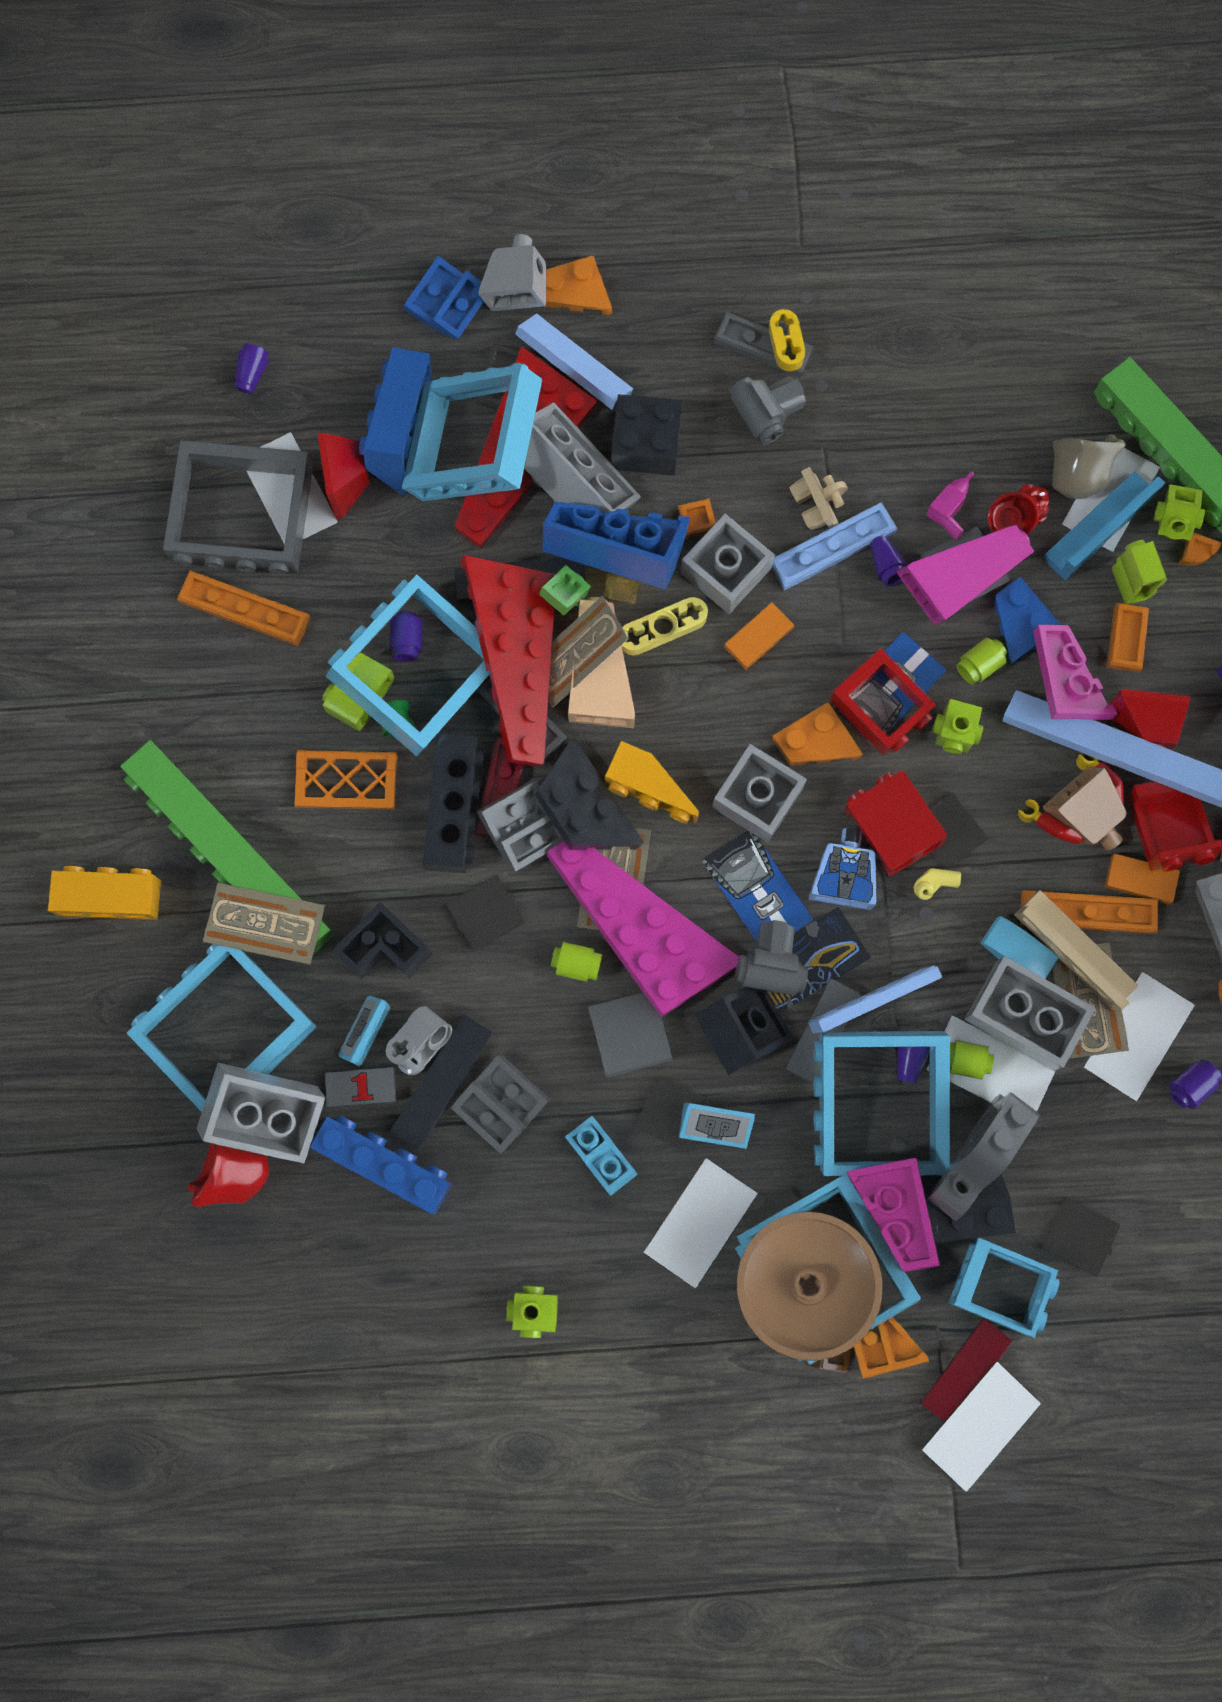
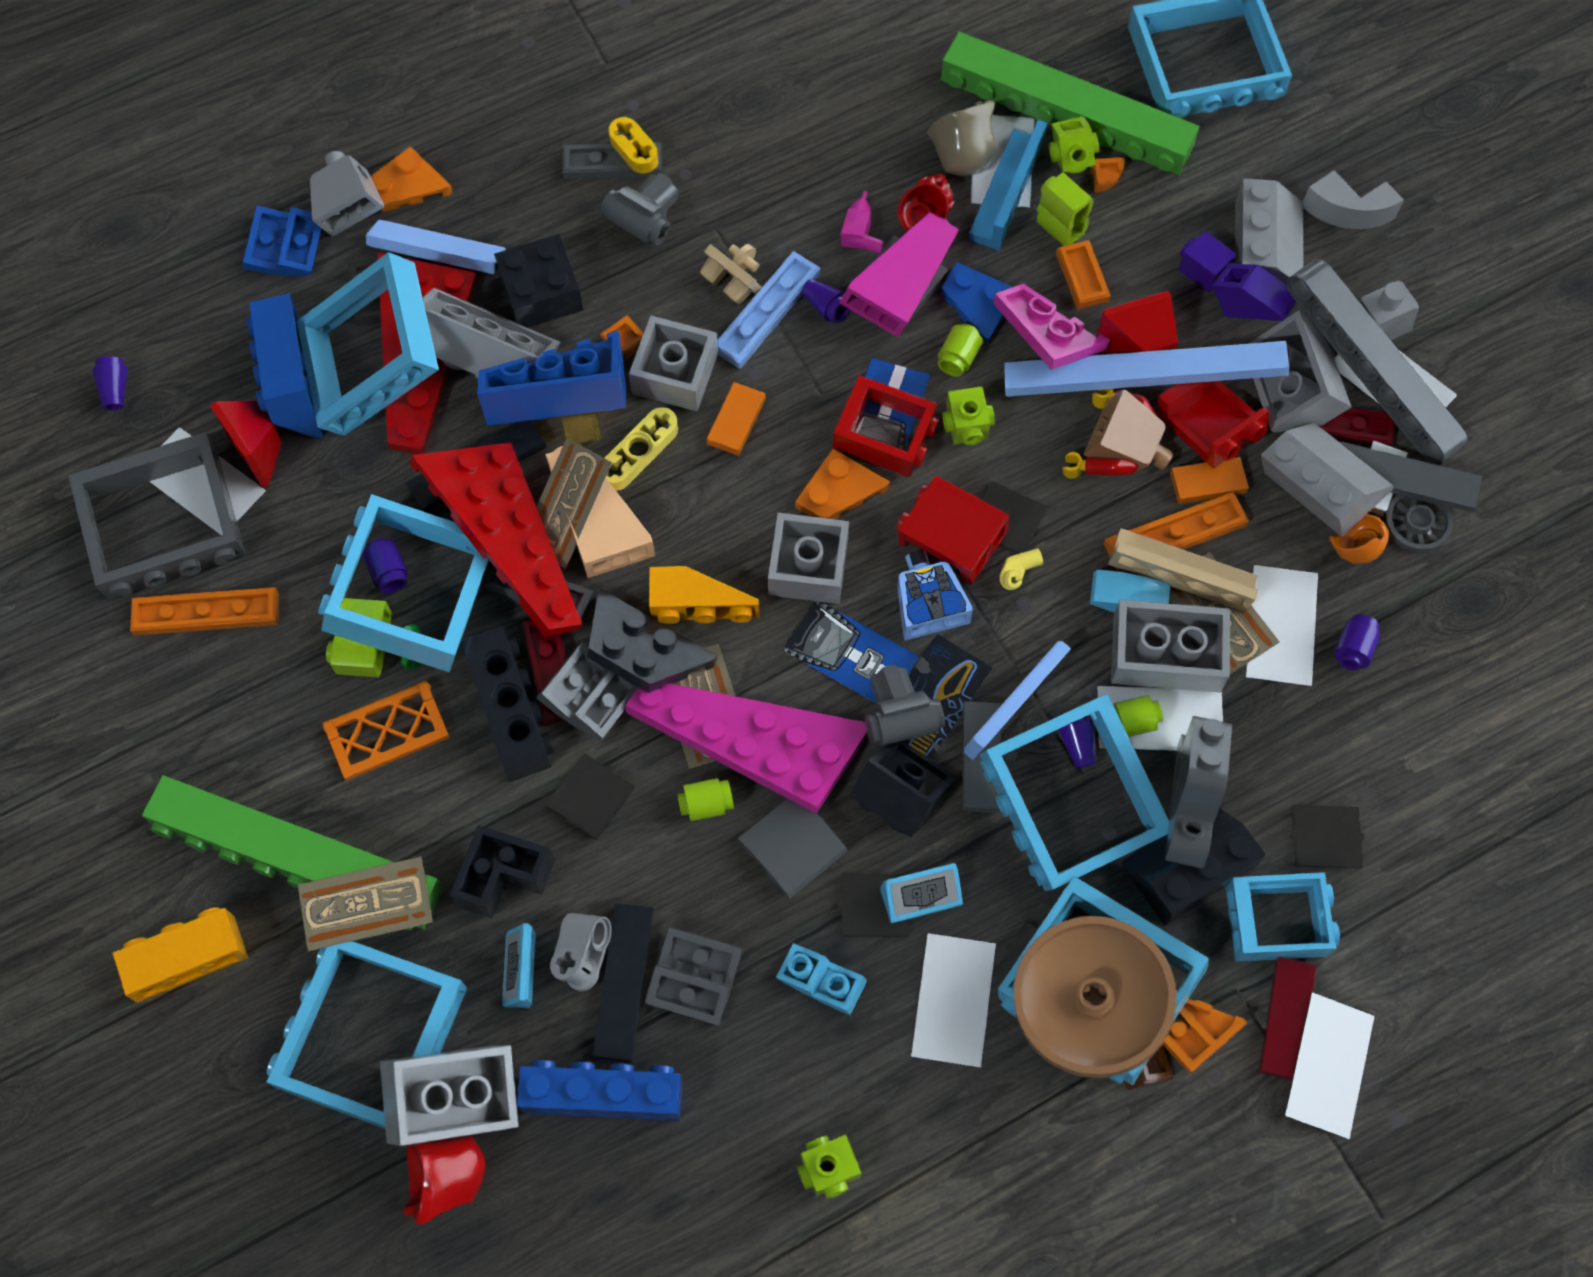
camera: 25 degrees left, 10 degrees down
dark grey tile [325,1067,397,1108] -> none
bright green bracket [539,565,591,615] -> none
dark pink wing [846,1158,940,1272] -> none

